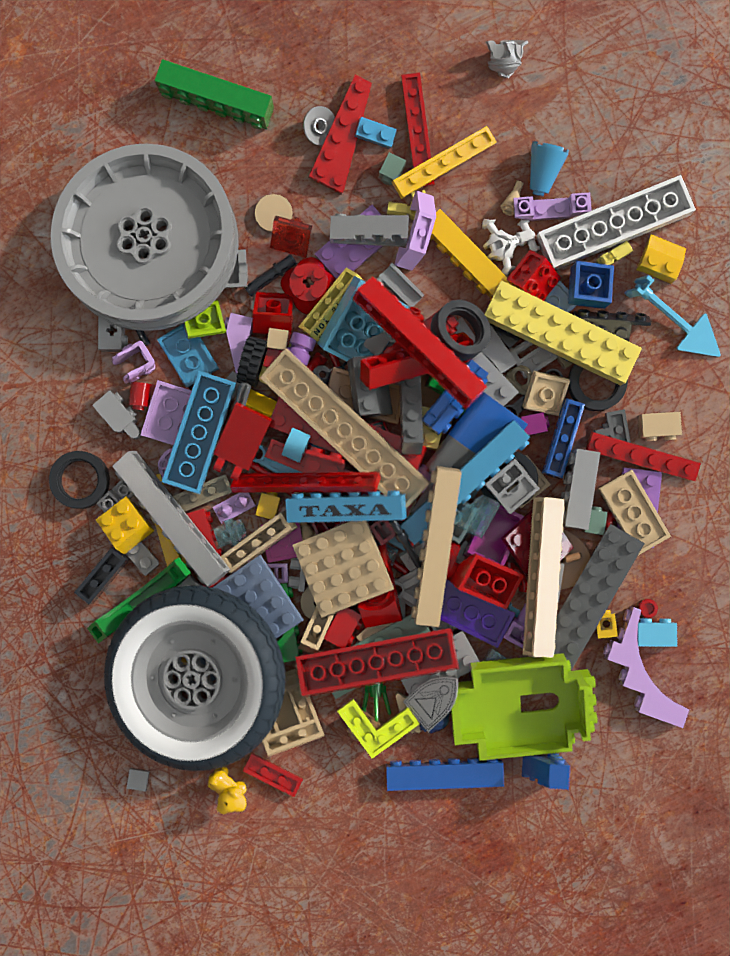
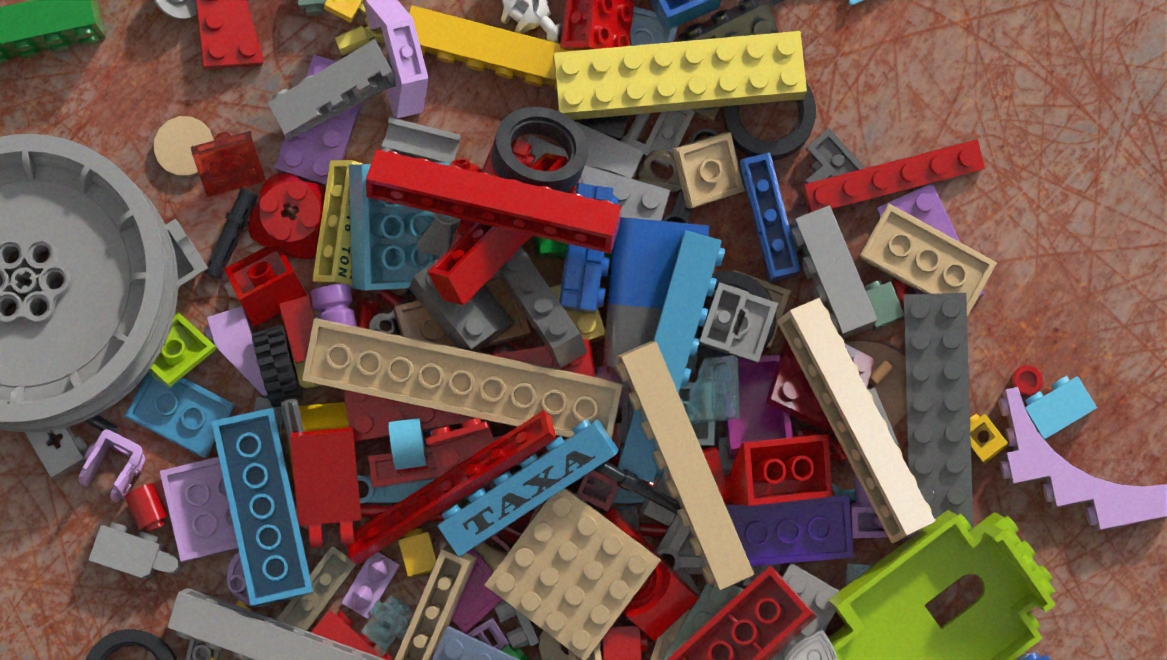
camera: 30 degrees left, 5 degrees down
tan tile [267,328,289,350] -> none
magenta brick [520,412,550,436] -> none
tan brick [638,412,682,442] -> none

